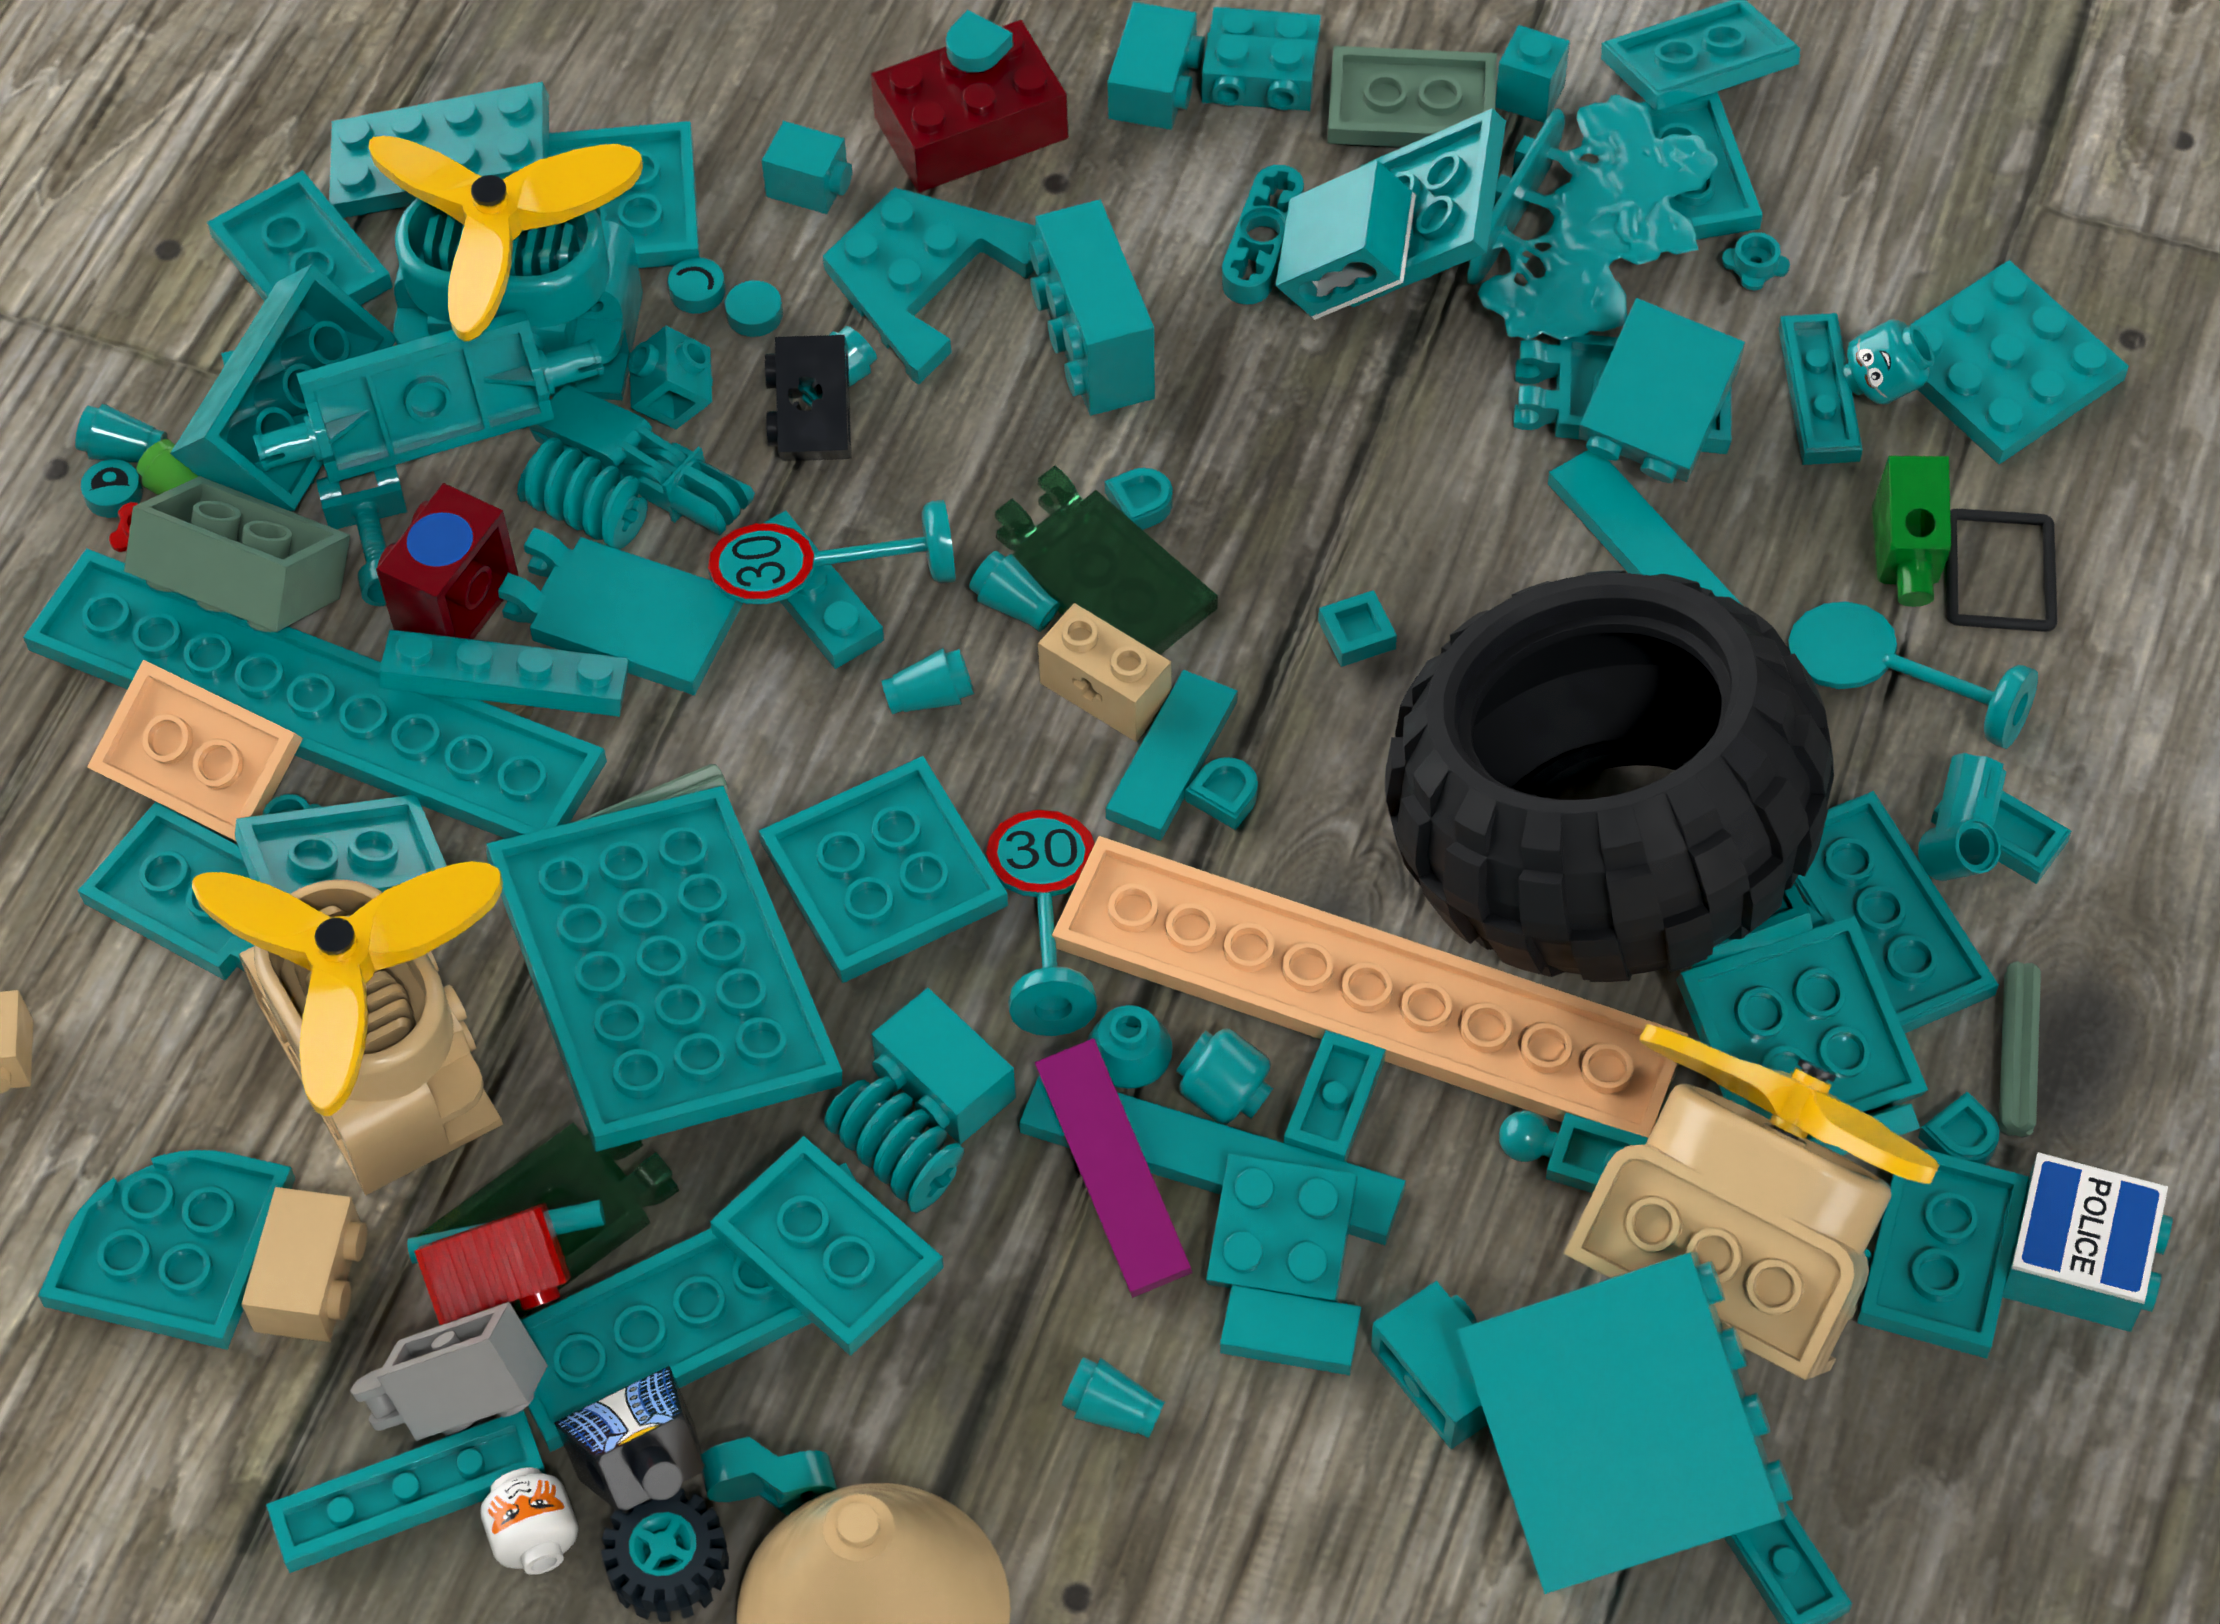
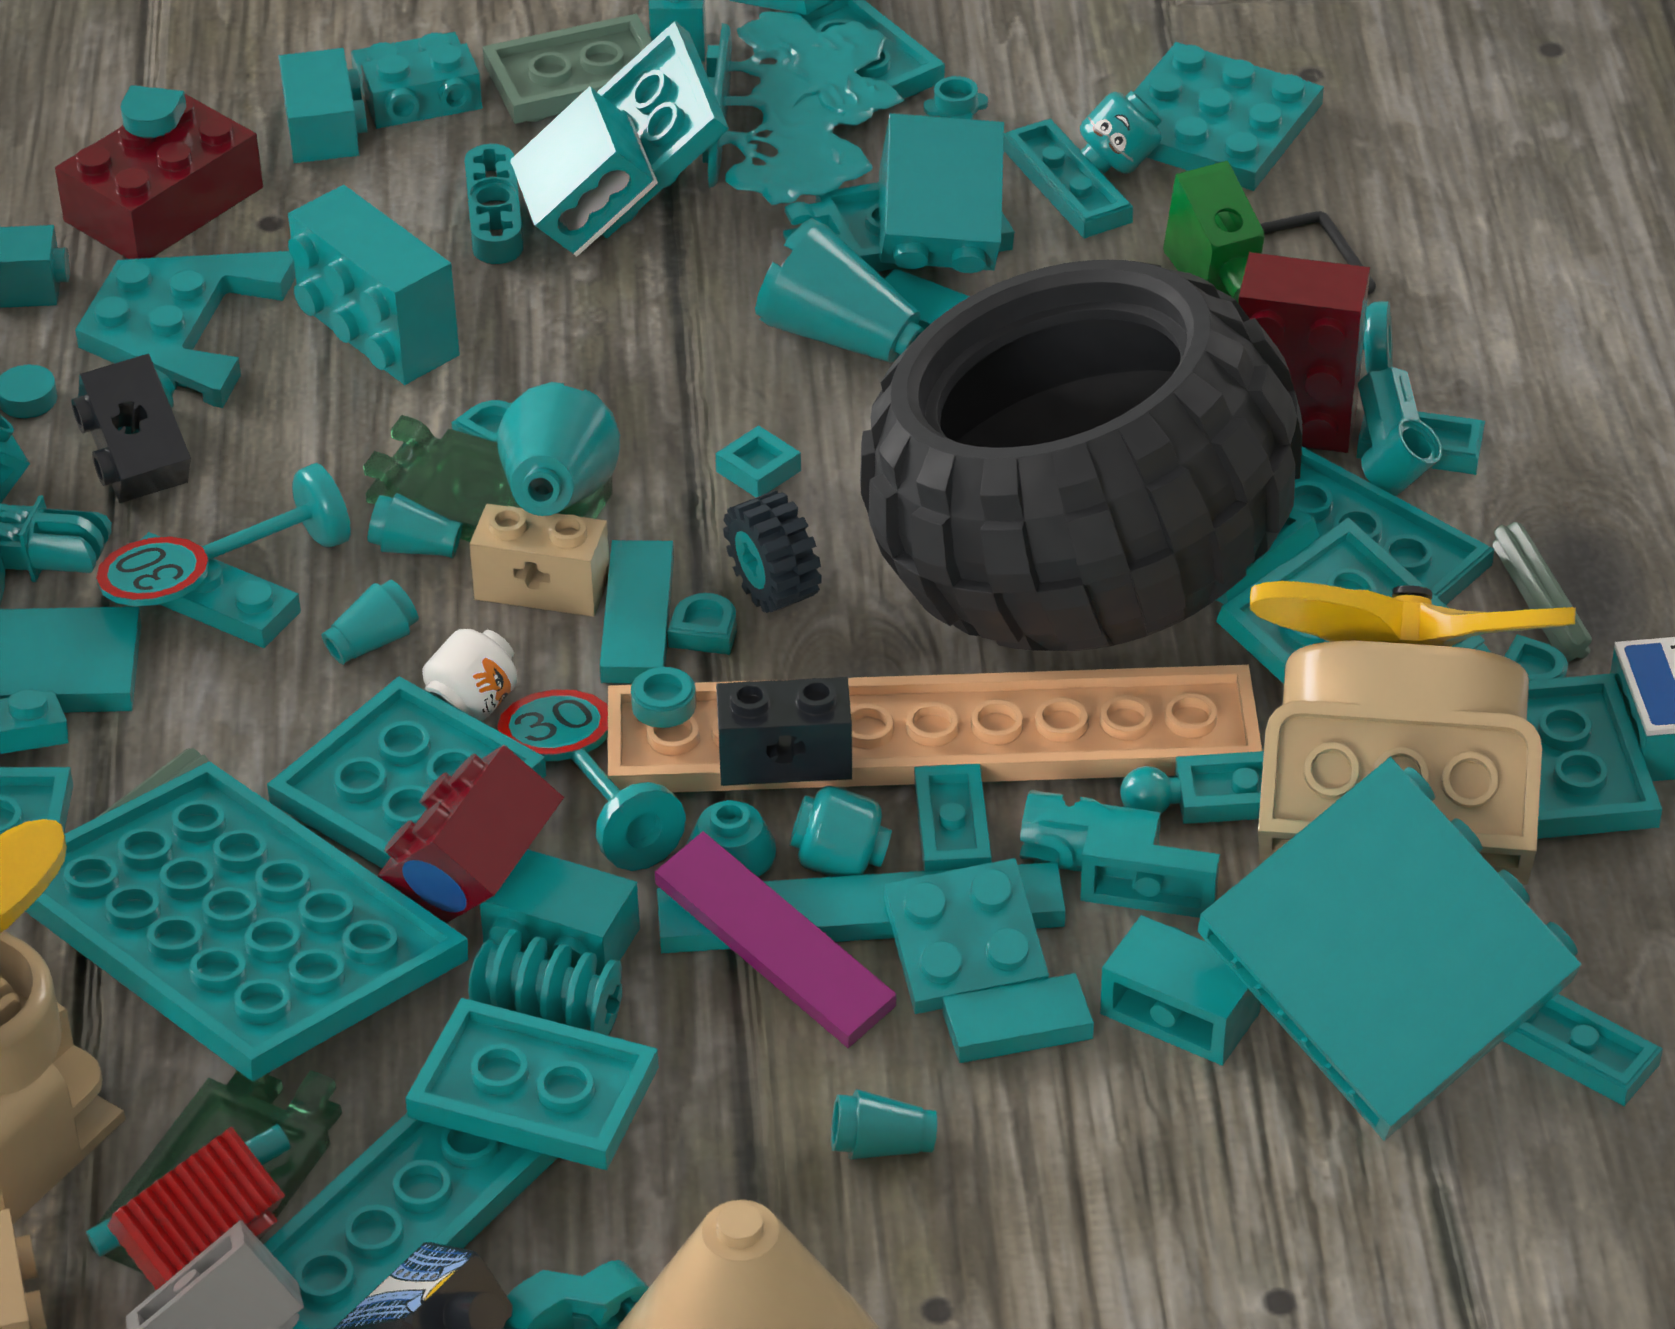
camera: 25 degrees left, 15 degrees down
none -> dark red brick [377,745,564,924]
none -> white head [423,629,517,722]
none -> teal cone [497,382,620,516]
none -> teal tile [631,667,696,728]
none -> black brick [716,677,852,786]
none -> black wheel [723,490,822,613]
none -> teal cone [755,218,924,363]
none -> teal plate [1019,790,1220,918]
none -> dark red brick [1238,252,1370,453]

